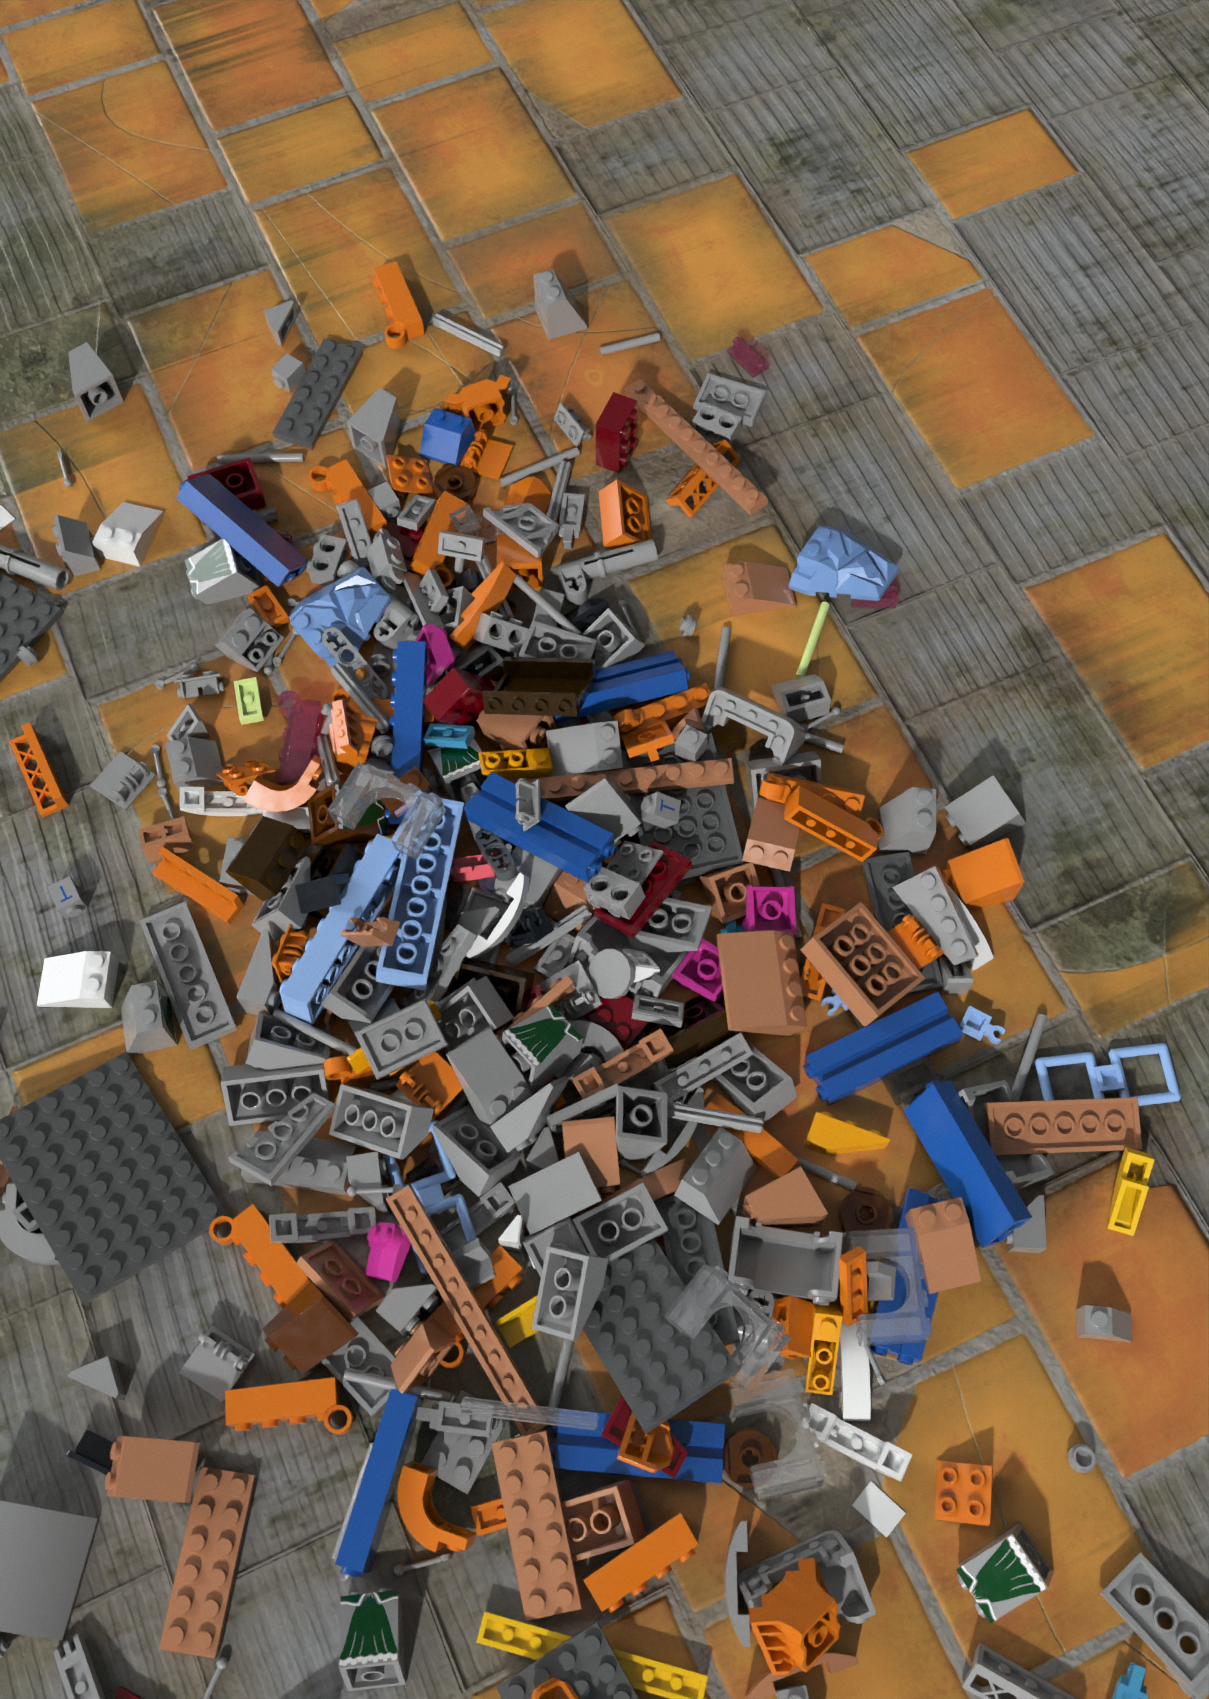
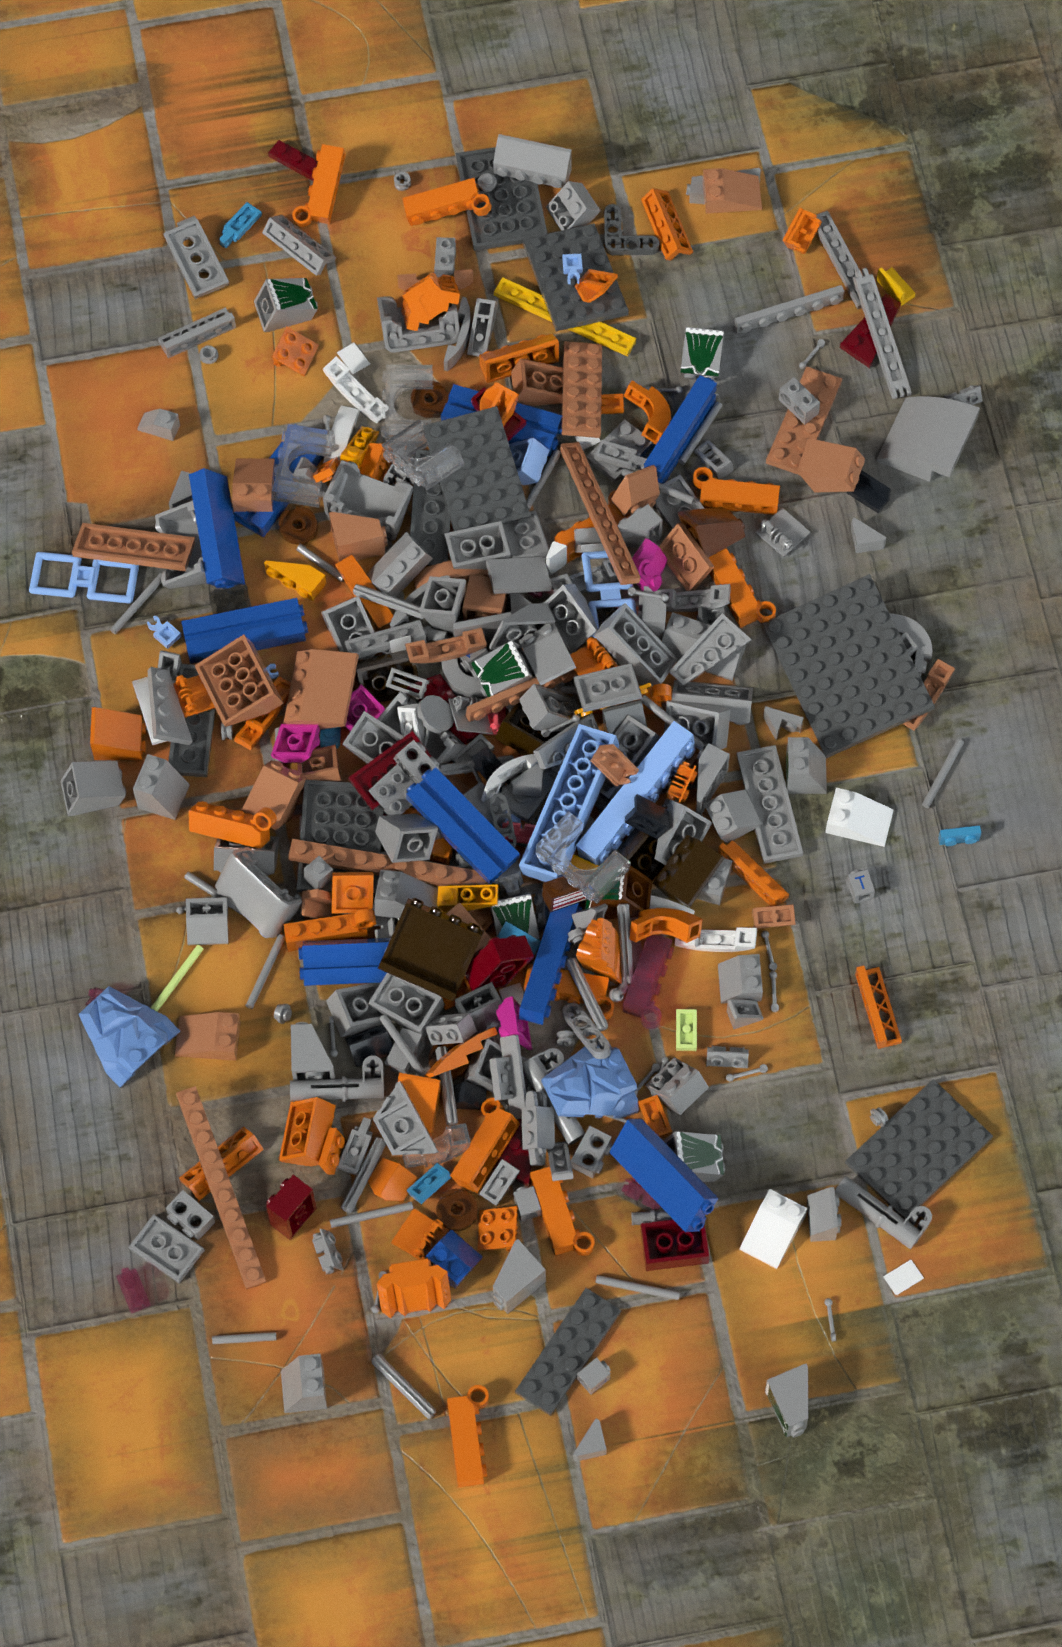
camera: 165 degrees left, 0 degrees up
light grey hinge [90,751,156,810] -> none
orange hinge [216,759,275,796] -> none
light grey plate [437,530,485,574] -> none
clear axle [460,1397,598,1430] -> none
yellow panel [495,1295,539,1349] -> none
light grey hinge [515,778,541,831] -> none
light grey slope [531,1246,608,1341] -> none
light grey brick [641,792,681,828] -> none
orange hinge [784,785,884,862] -> none
yellow slope [1107,1147,1155,1236] -> none
none -> light grey fence [158,308,236,358]
none -> light grey slope [291,1022,335,1080]
none -> orange plate [318,1128,345,1175]
none -> dark azure plate [407,1163,451,1204]
none -> light grey slope [467,298,498,357]
none -> light blue slope [509,438,549,485]
none -> light grey slope [694,440,734,480]
none -> dark grey bracket [697,606,728,625]
none -> light grey slope [704,790,763,844]
none -> light grey slope [763,706,804,740]
none -> light grey brick [779,377,820,425]

